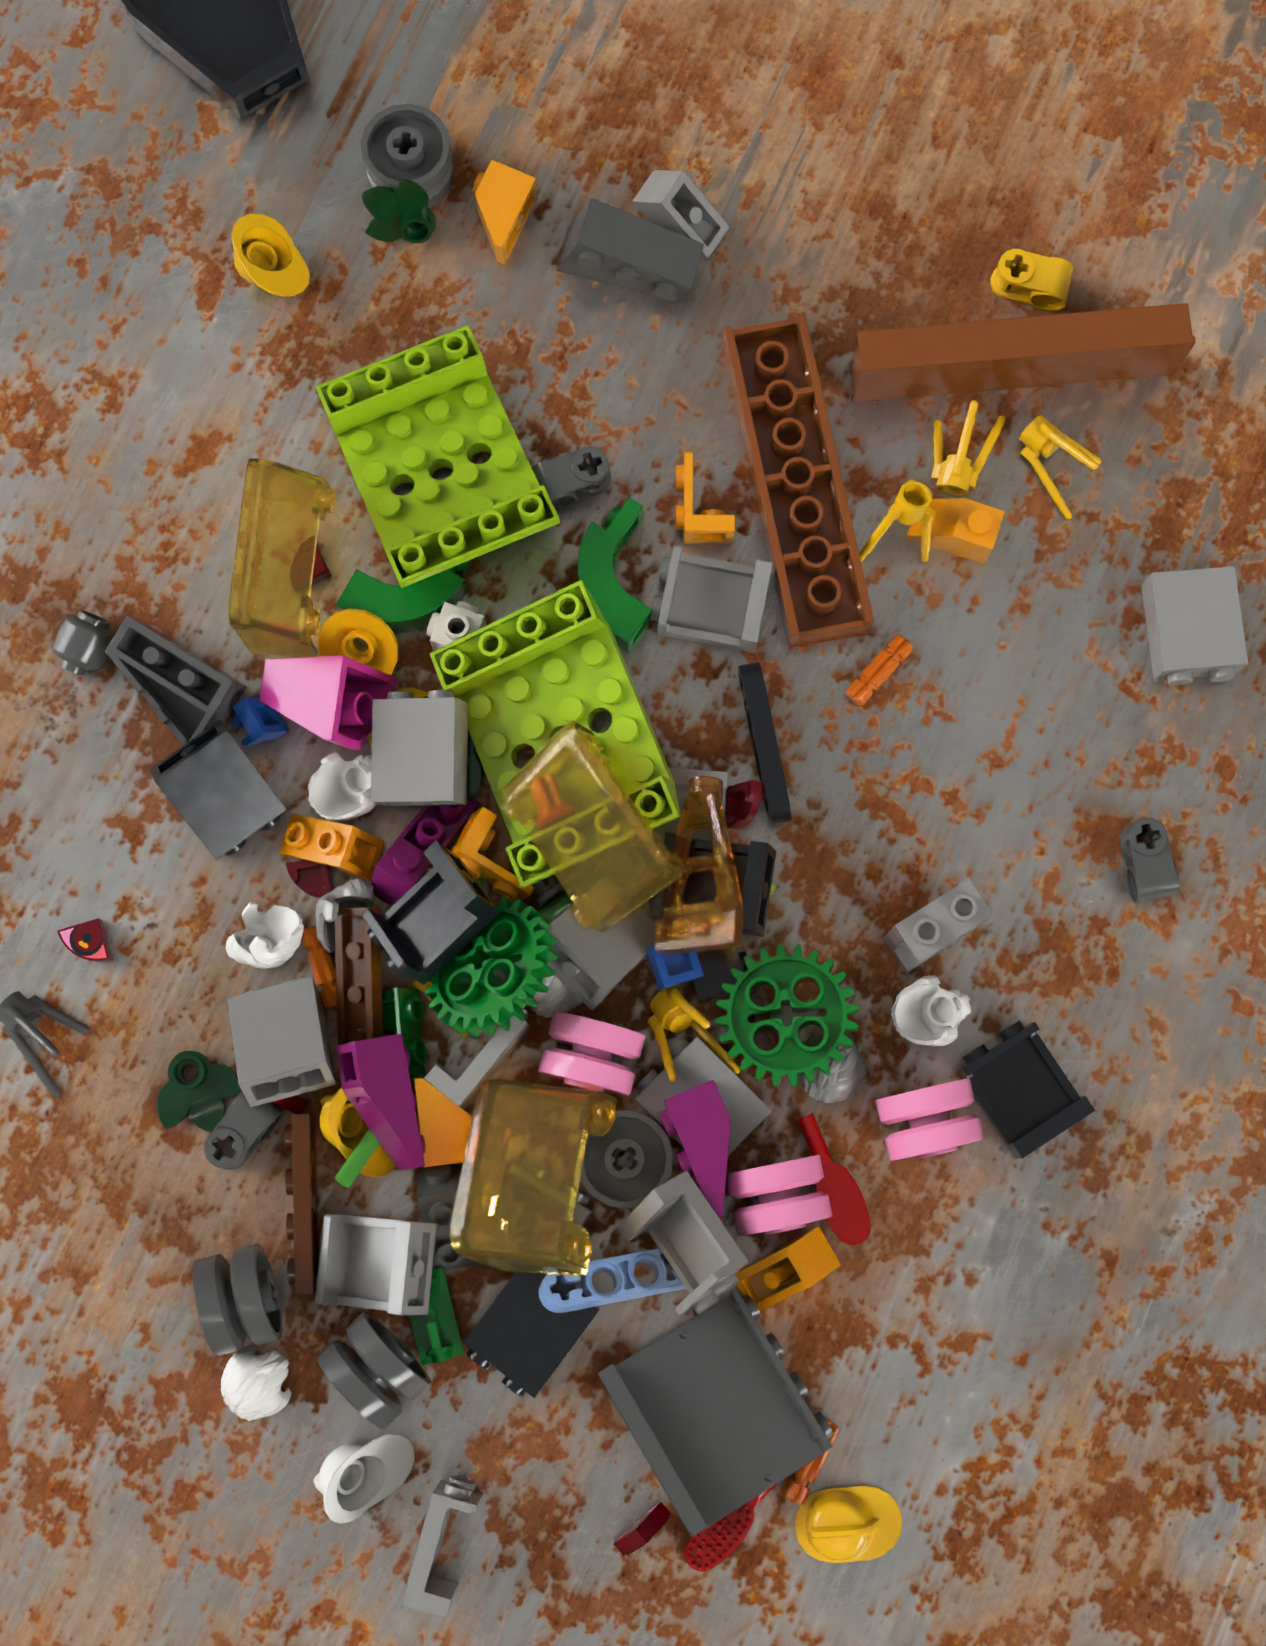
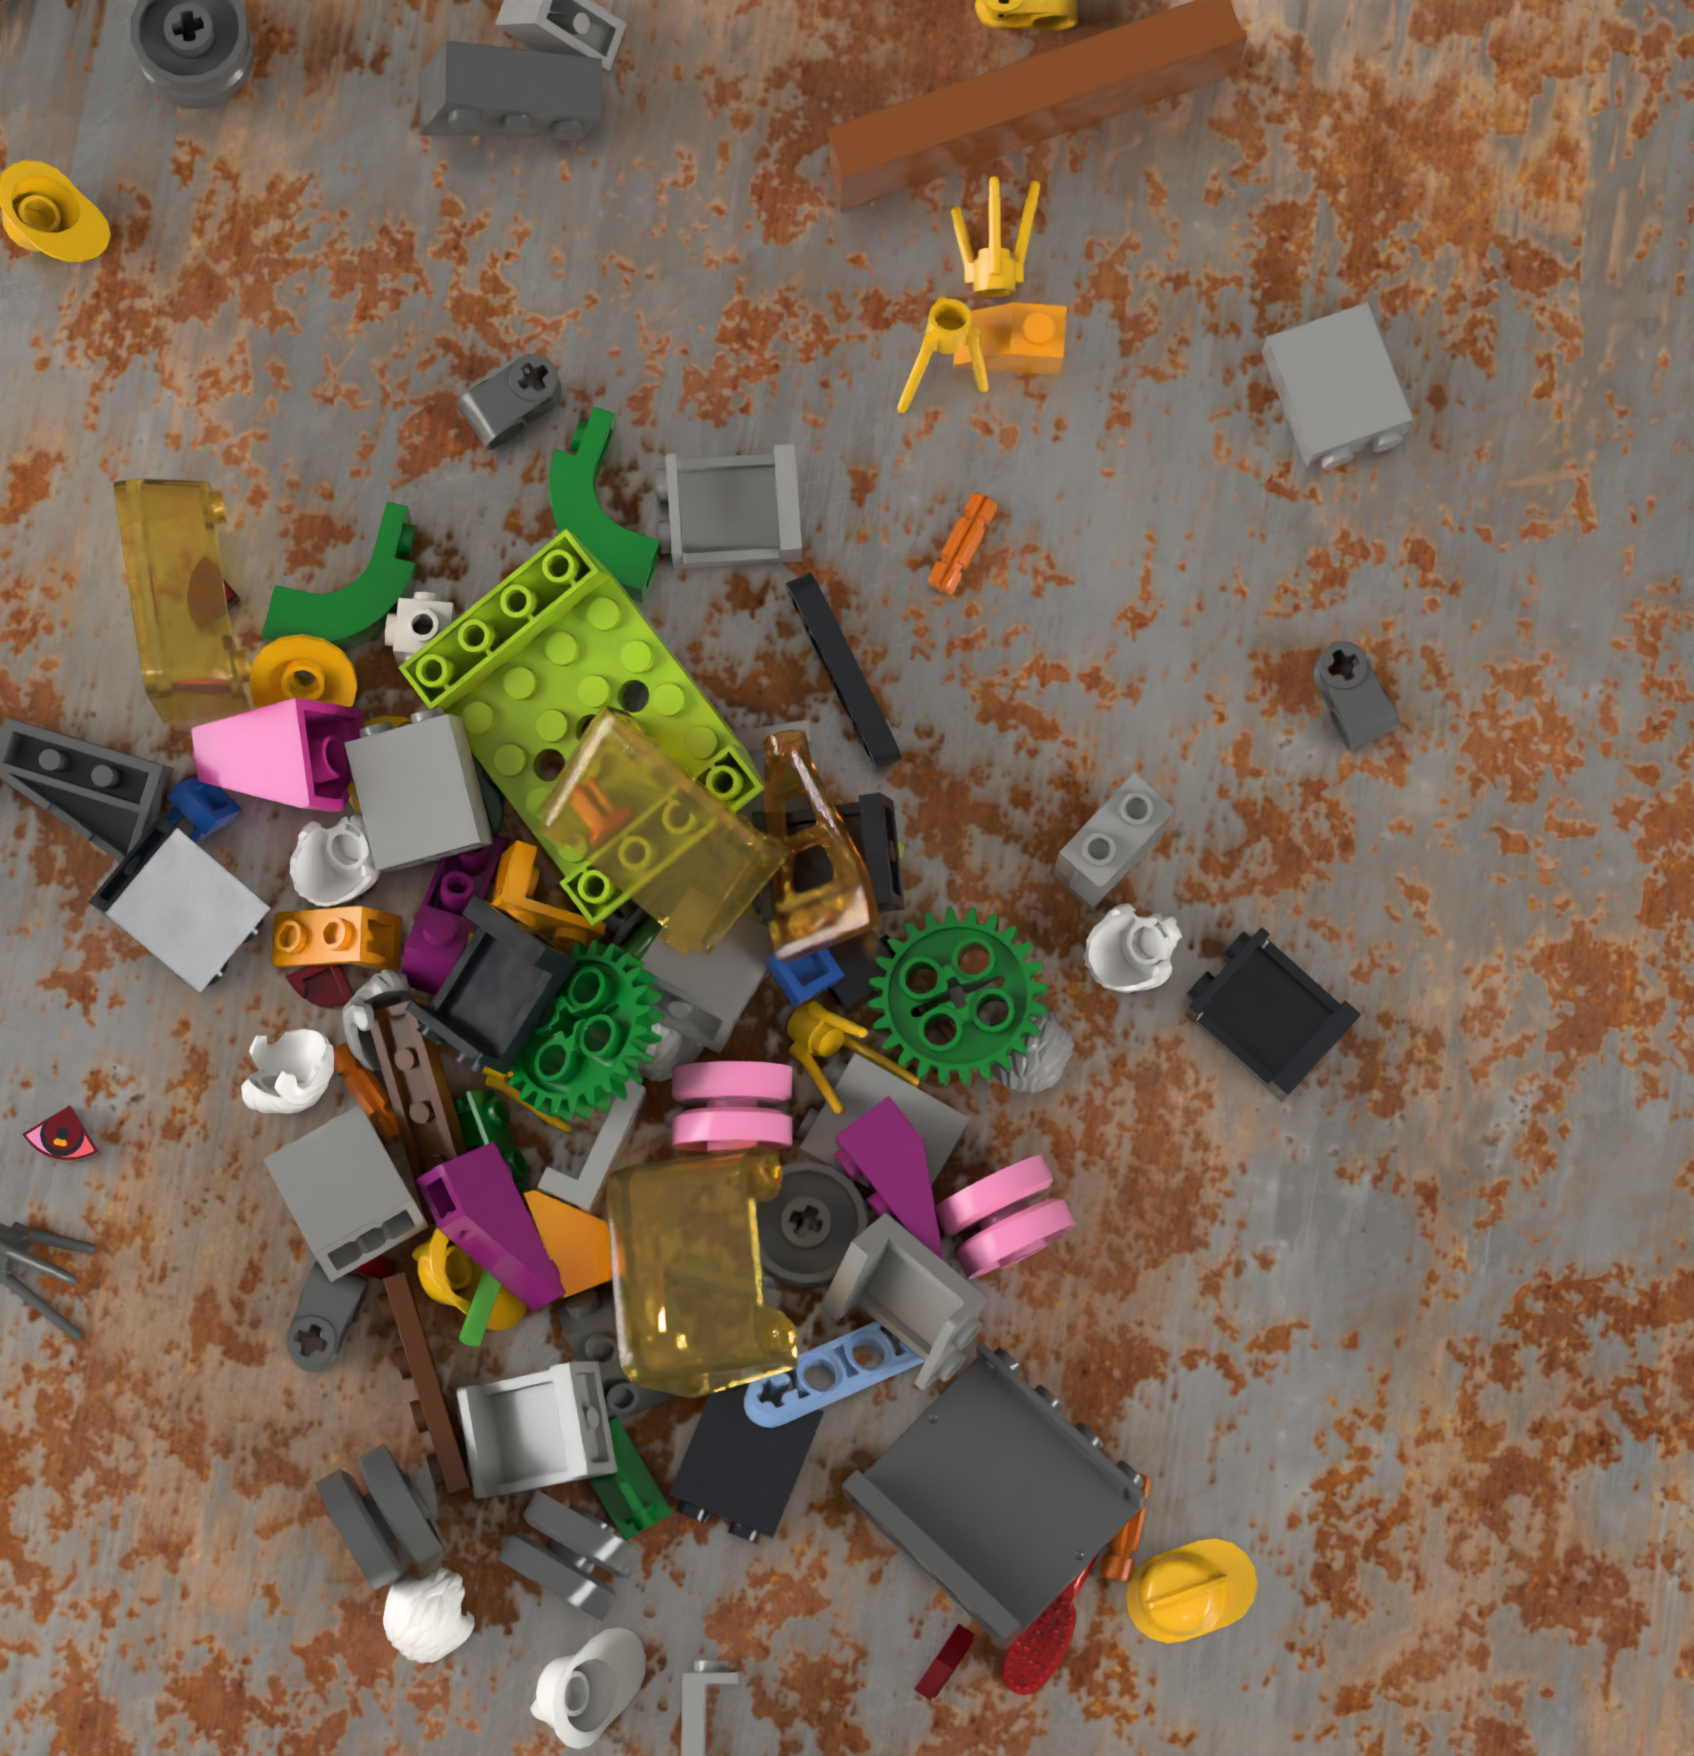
camera: 20 degrees left, 0 degrees up
dark green plate [157,1051,242,1133] -> none
lime slope [315,325,560,588] -> none
dark green plate [362,179,436,243] -> none
light orange slope [472,160,538,265] -> none
light orange bracket [675,452,735,544] -> none
dark orange tile [722,312,874,650] -> none
dark red tile [726,780,763,830] -> none
light orange slope [735,1226,841,1312] -> none
red piece [797,1113,871,1245] -> none
bright pink wheel [875,1078,985,1161] -> none
yellow plant [1019,415,1102,520] -> none

